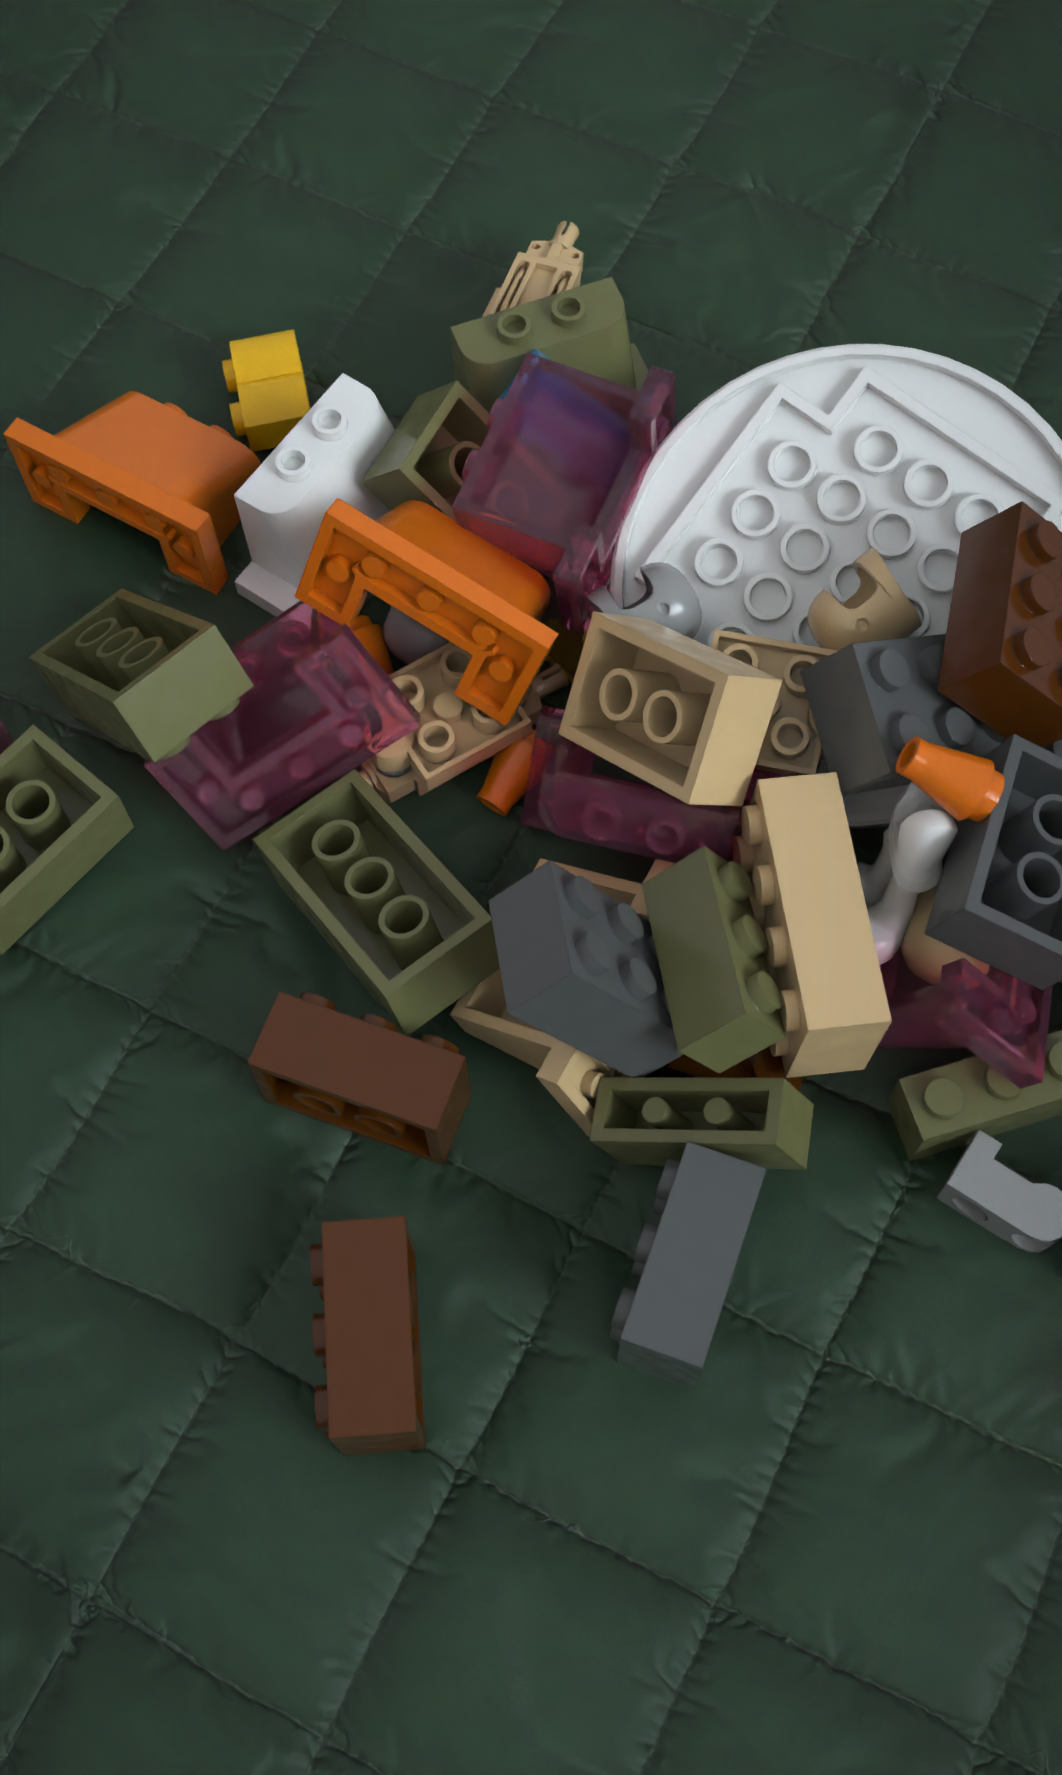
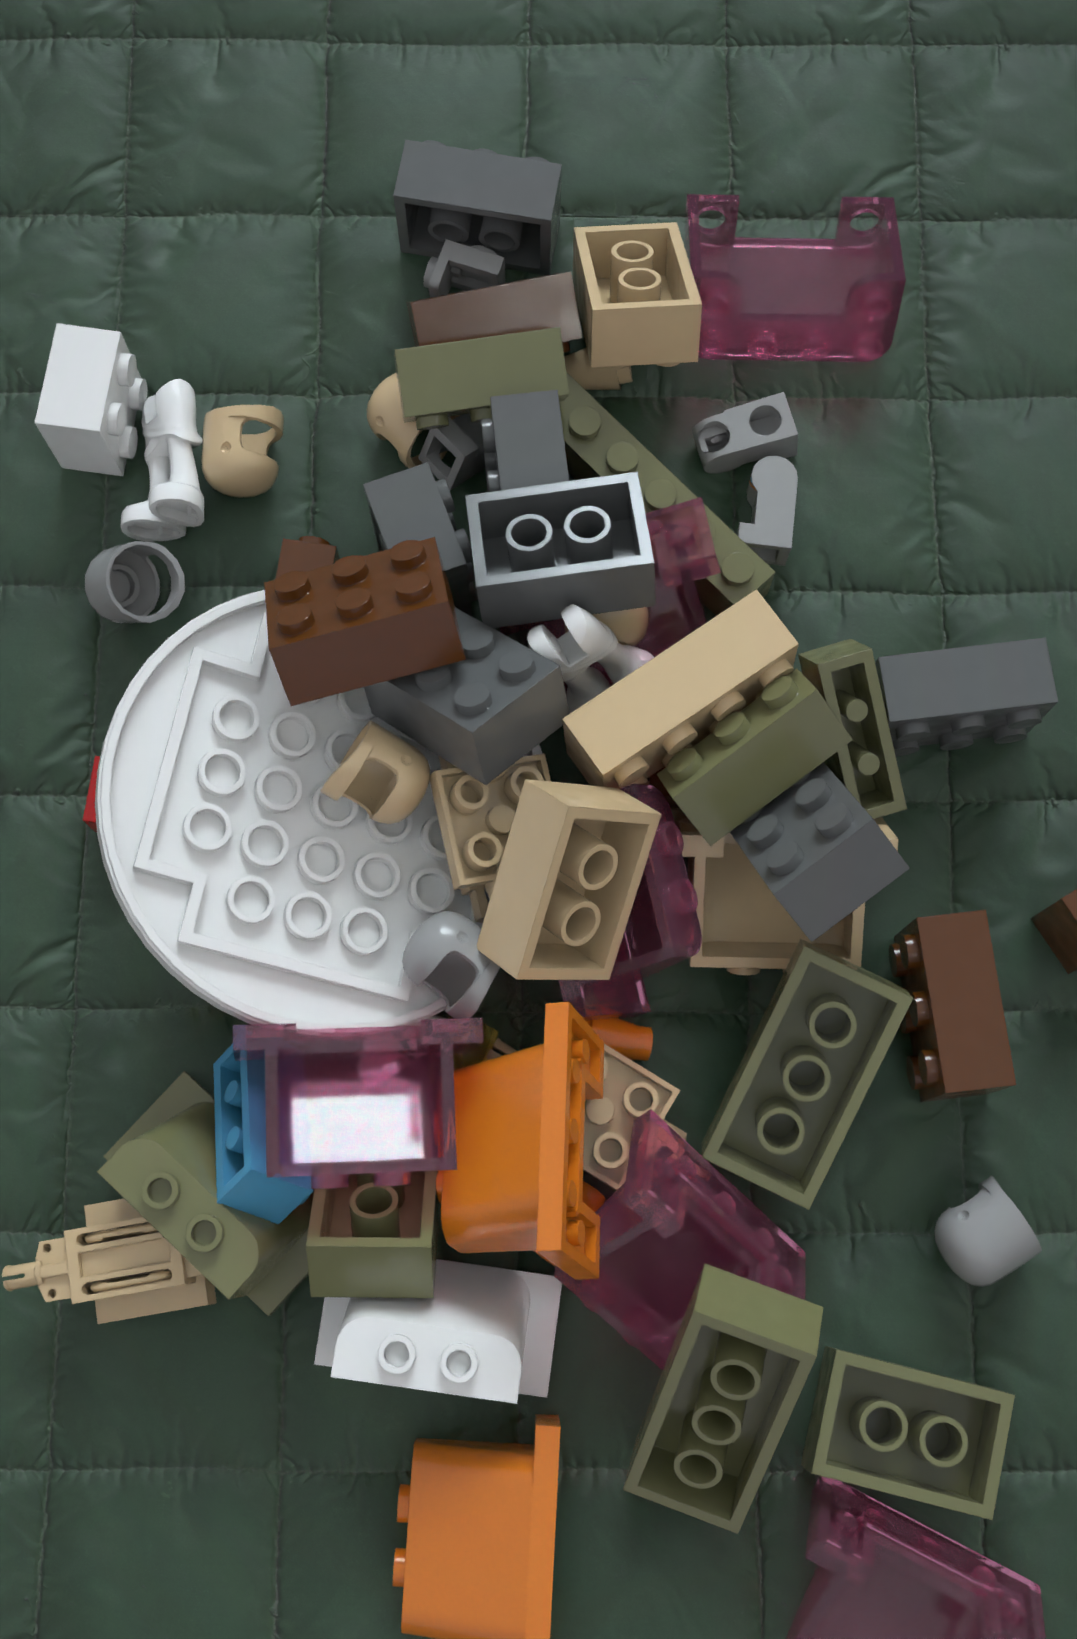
camera: 120 degrees left, 10 degrees up
yellow brick [222,329,311,452] -> none
orange cone [895,736,1005,822] -> none
none -> light grey helmet [934,1176,1042,1287]

